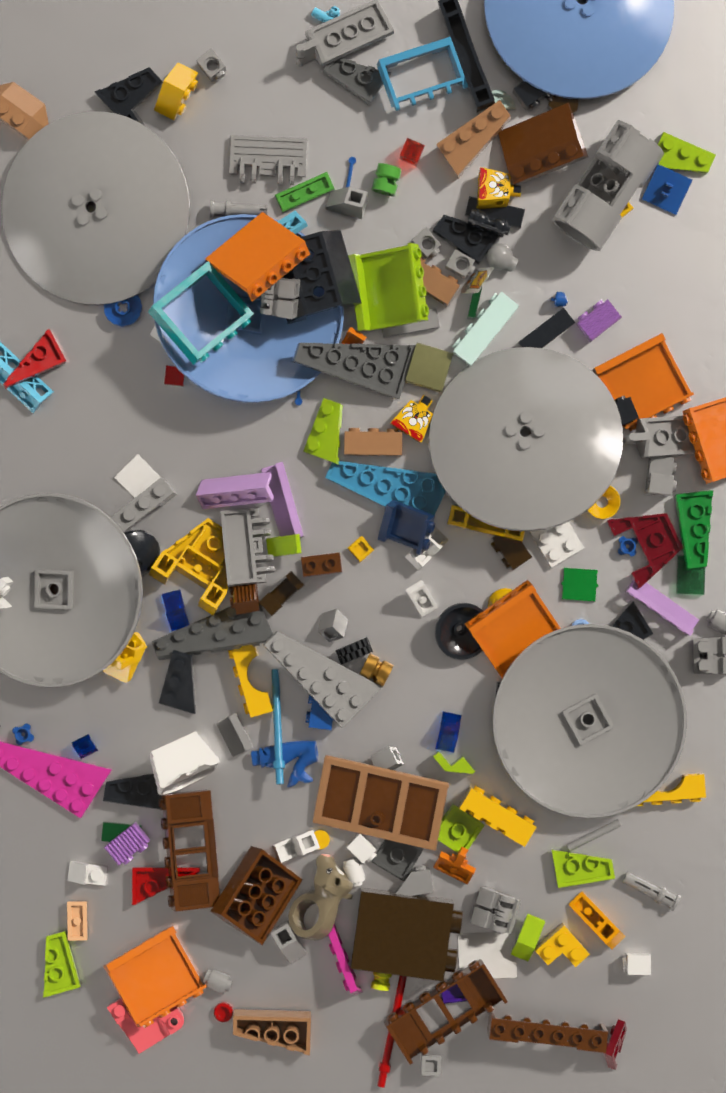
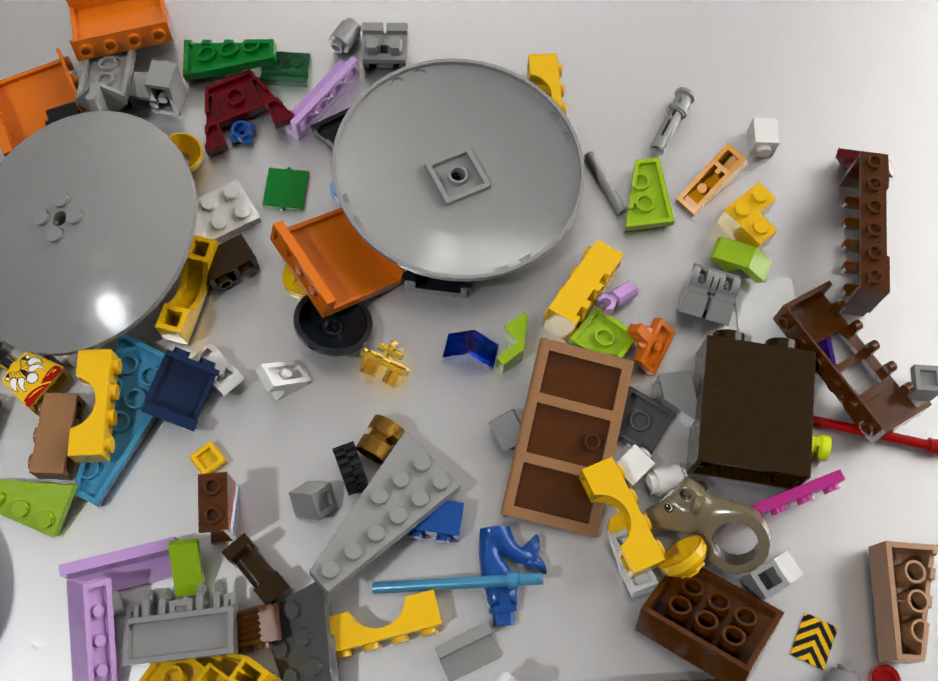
camera: 90 degrees left, 20 degrees down
none -> yellow arch [67,349,122,463]
none -> clear yellow hips [360,340,411,387]
none -> yellow arch [579,457,666,580]
none -> lavender bar [595,281,638,316]
none -> yellow piece [659,535,707,579]
none -> sticker [790,613,838,671]

